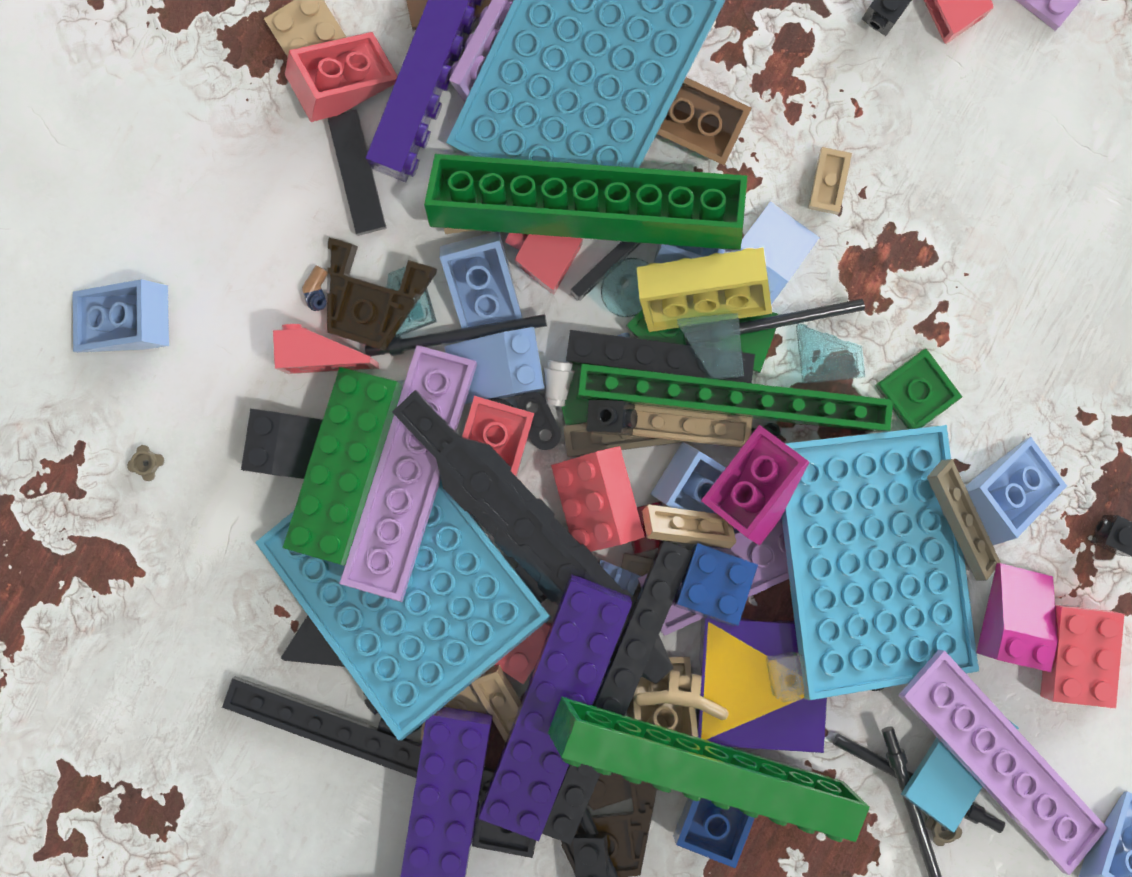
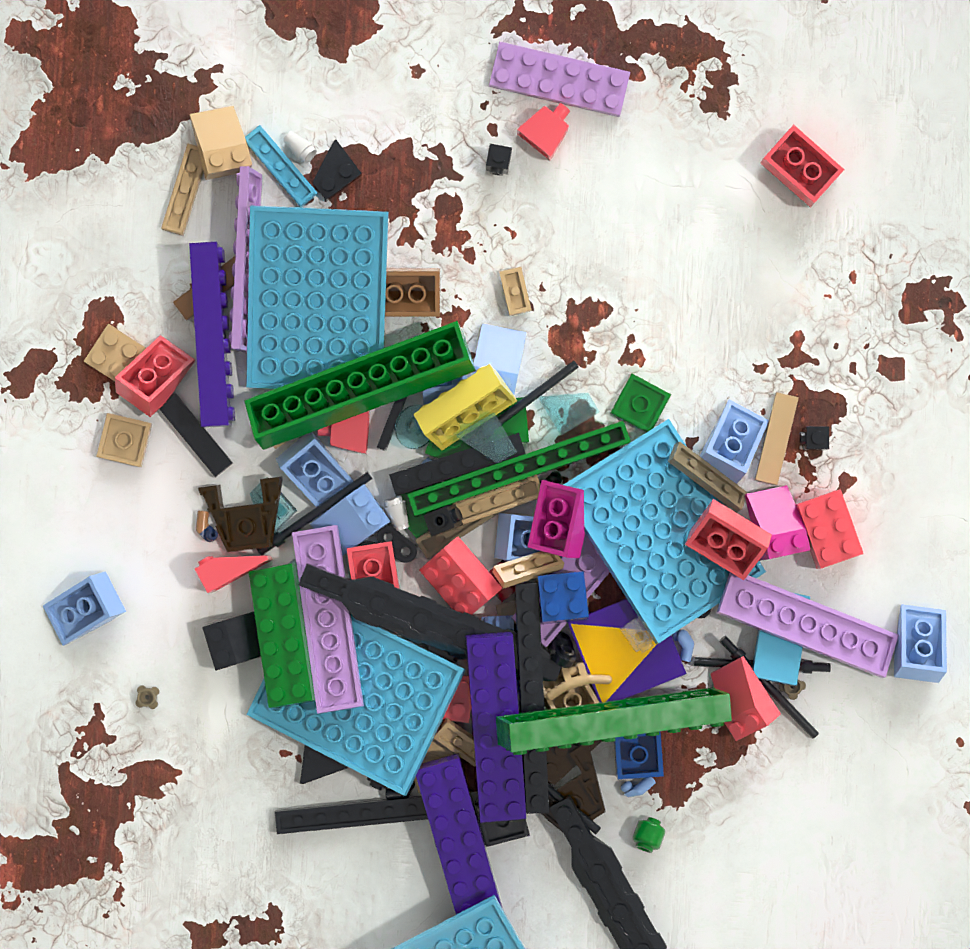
camera: 25 degrees left, 0 degrees up
none -> tan plate [96,413,152,467]
none -> black plate [549,632,576,668]
none -> light blue arm [621,777,656,797]
none -> light blue arm [673,629,694,662]
none -> coral brick [685,499,772,580]
none -> coral slope [711,656,781,741]
none -> tan tile [755,392,799,485]

